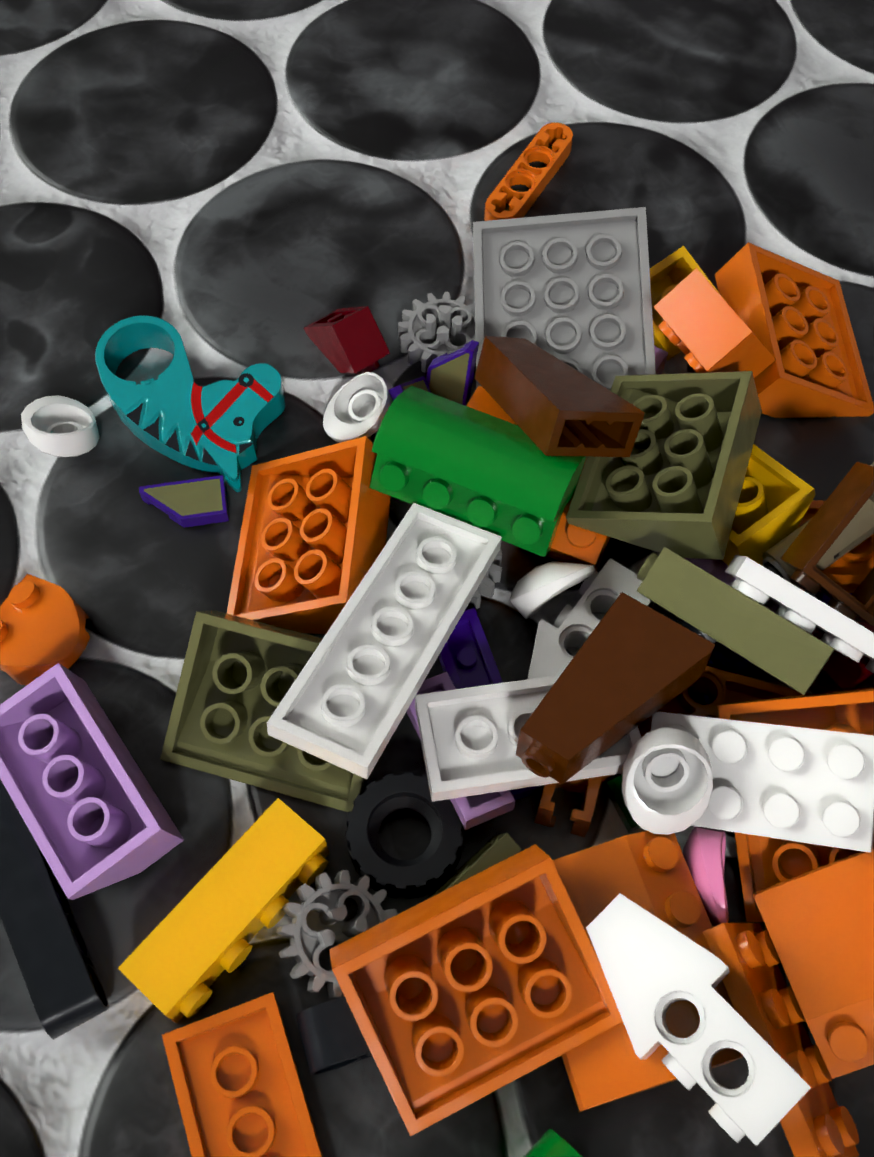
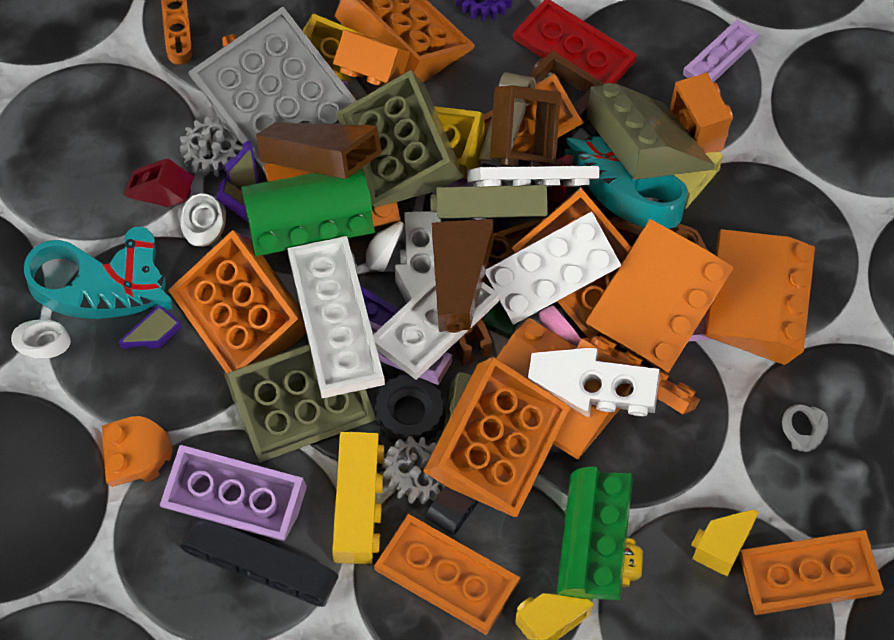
camera: 40 degrees left, 0 degrees up
white hat [622,728,713,835] -> none

